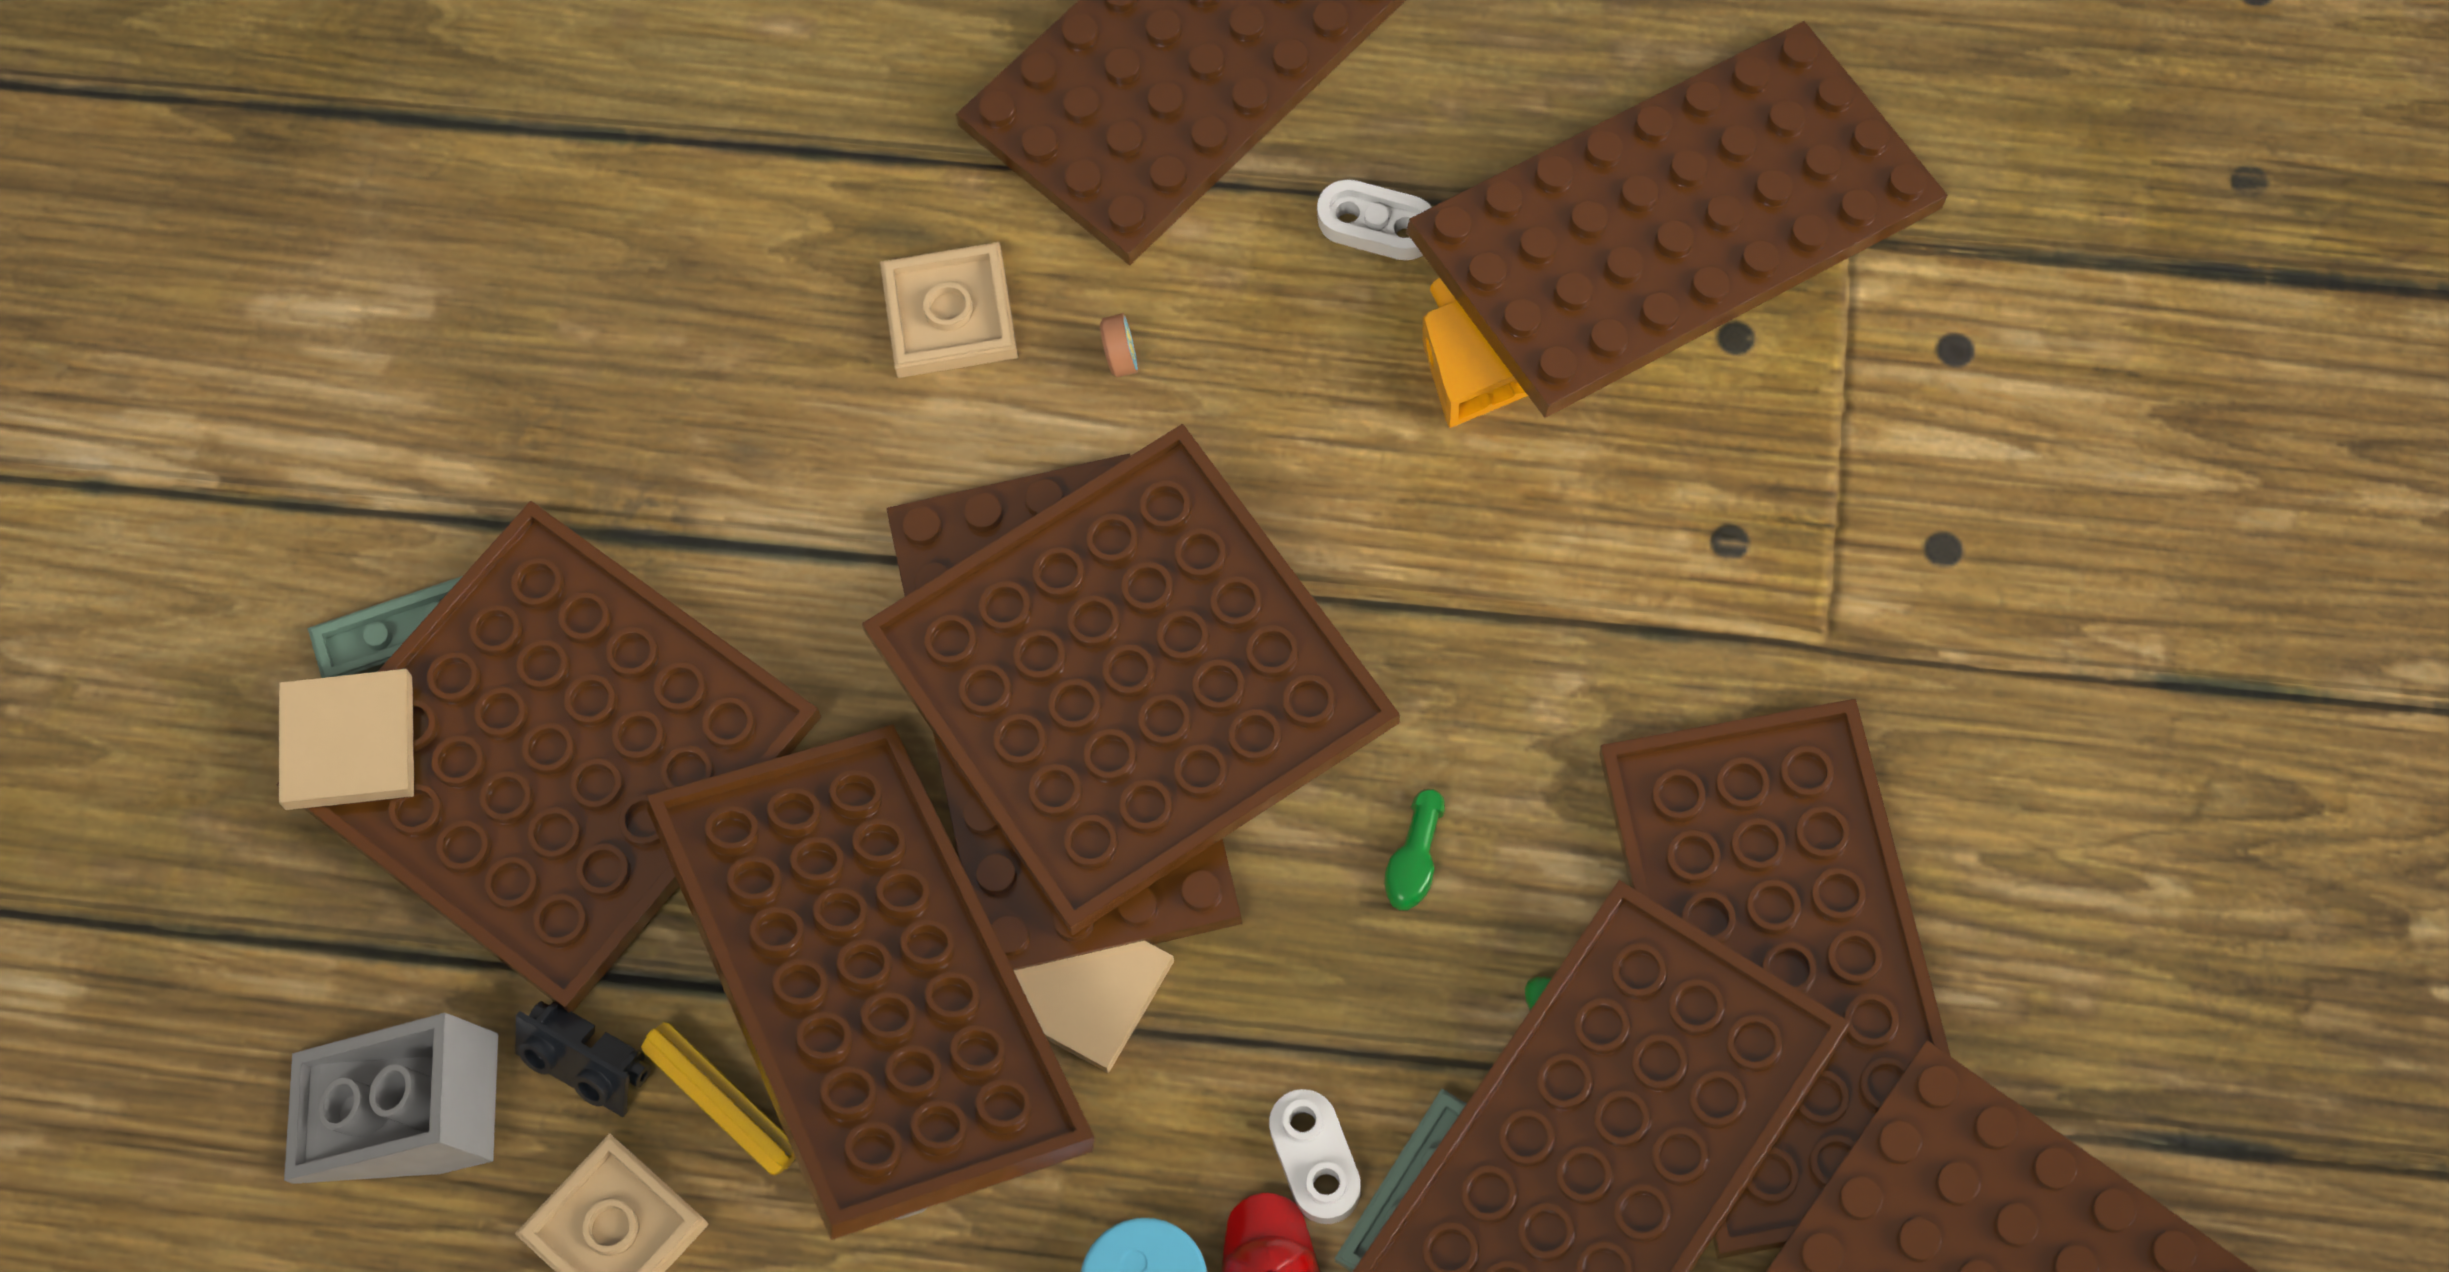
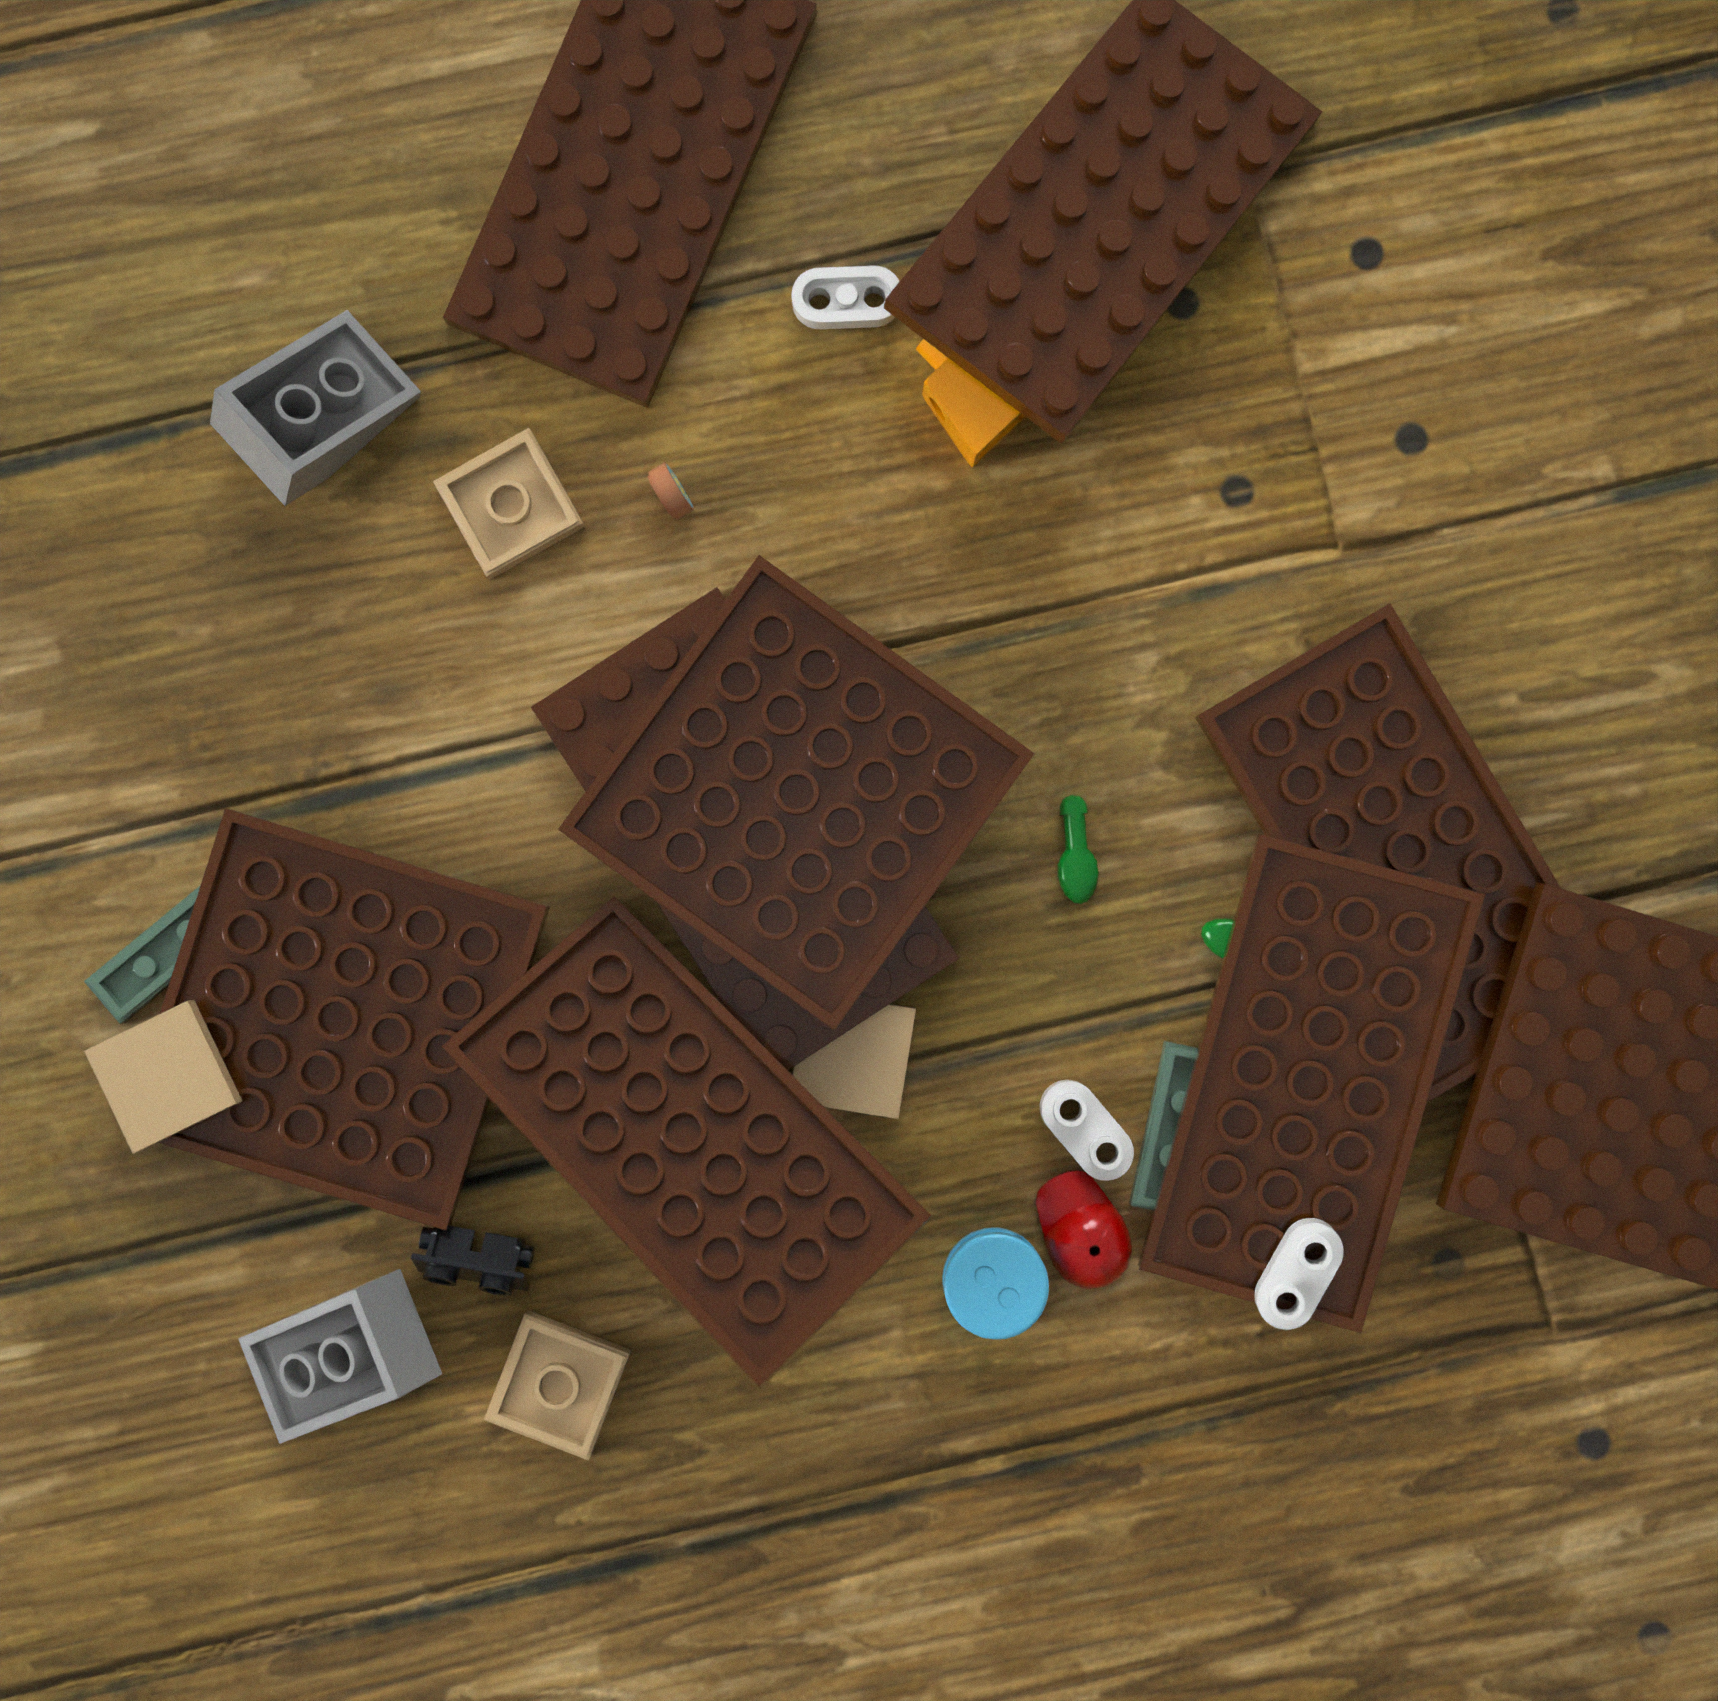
camera: 30 degrees left, 20 degrees up
yellow axle [641,1022,796,1176] -> none
none -> light grey slope [210,310,421,506]

